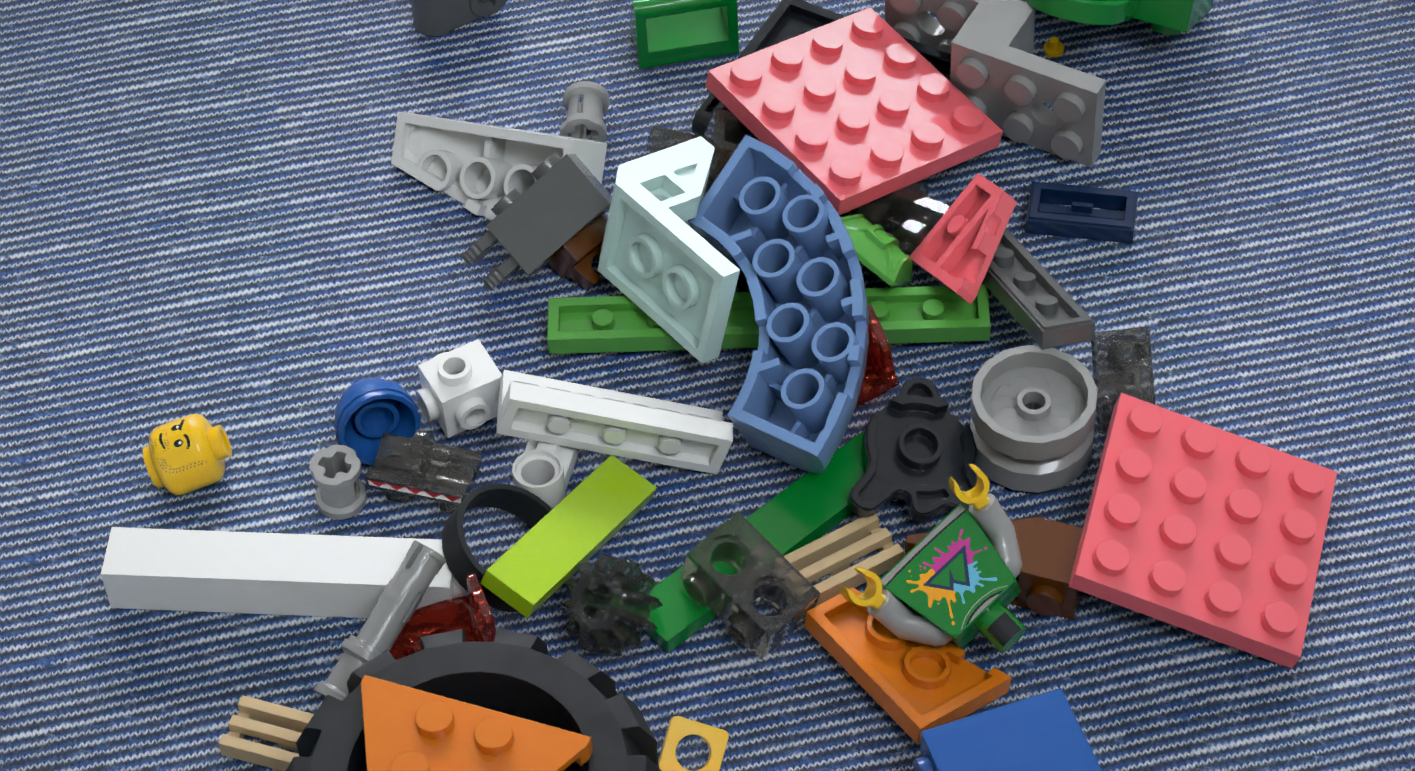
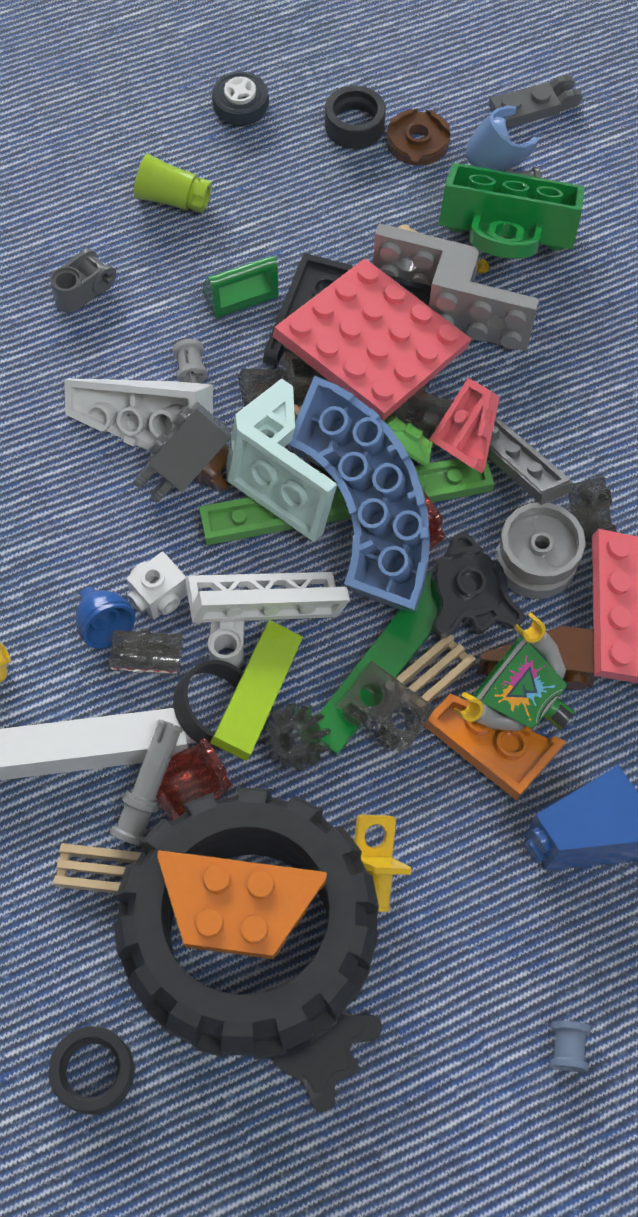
camera: 15 degrees left, 15 degrees up
light grey bush [309,445,367,520] -> none
dark blue tile [1025,181,1138,244] -> none

